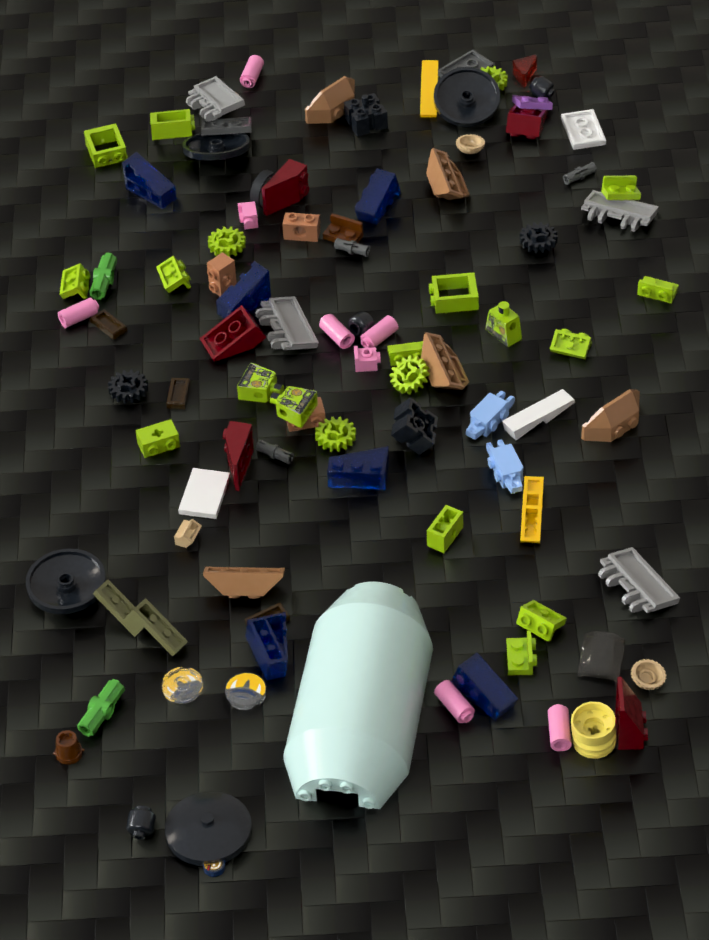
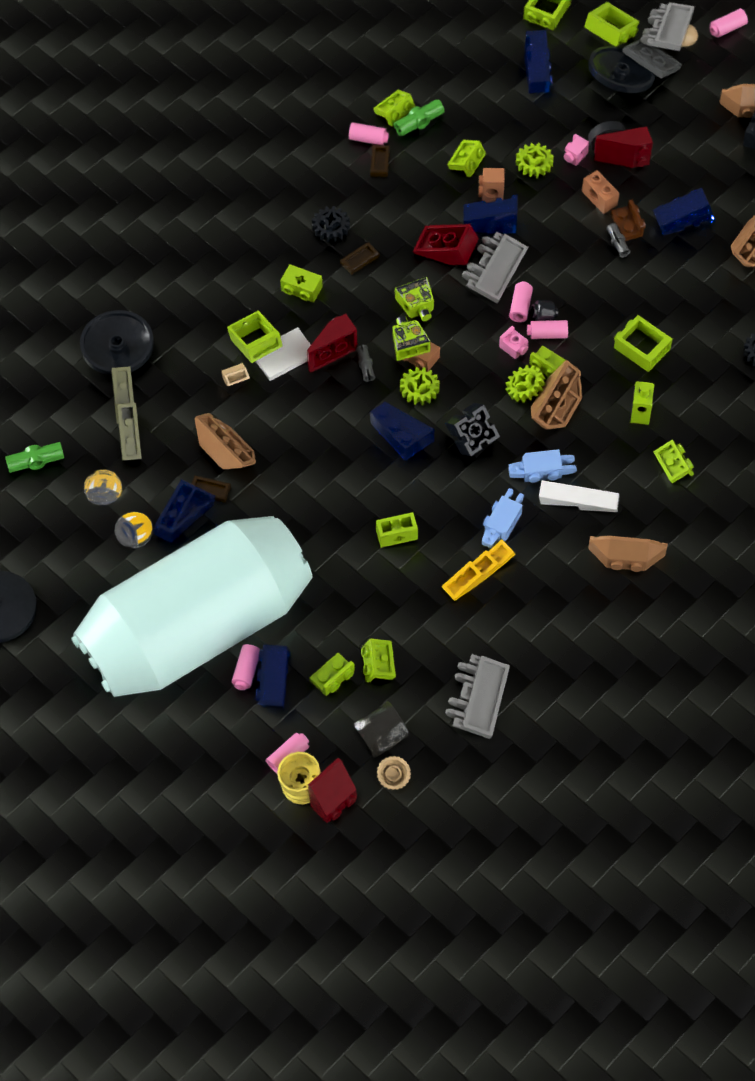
camera: 45 degrees right, 15 degrees up
none -> lime window [227,311,283,363]

